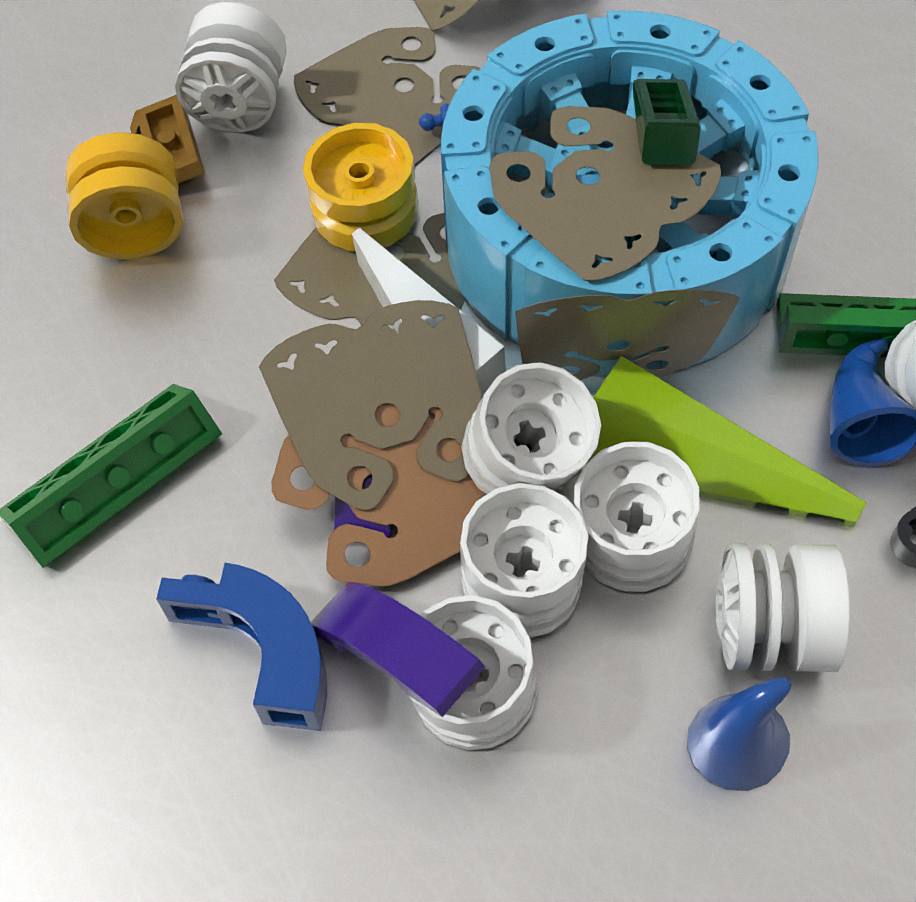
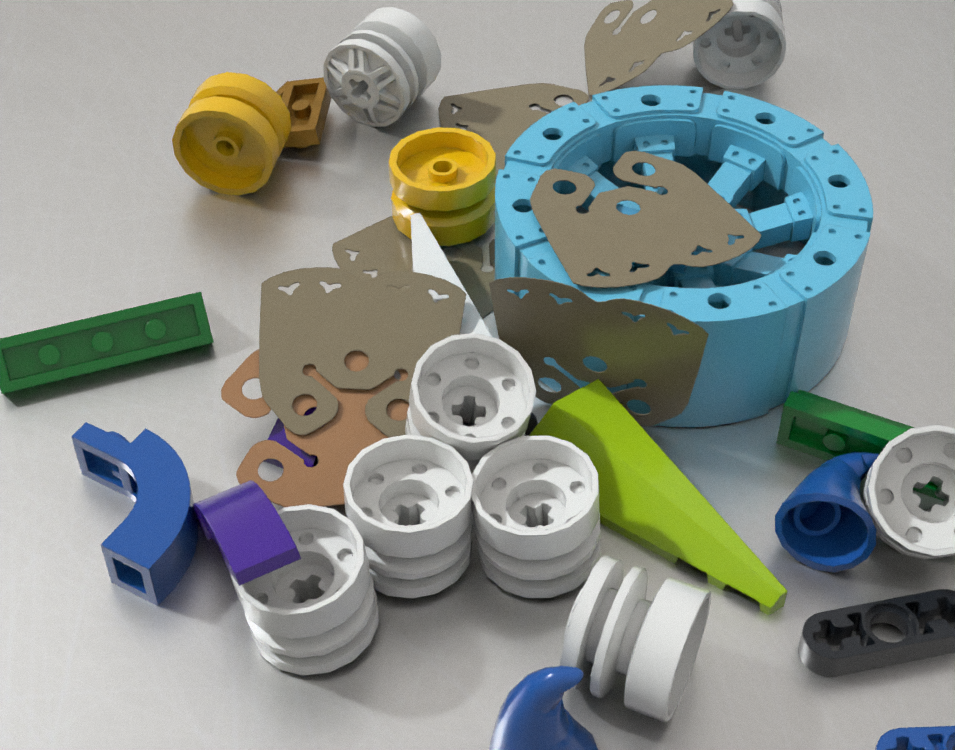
camera: 20 degrees right, 15 degrees down
dark green slope [633,79,701,165] -> none

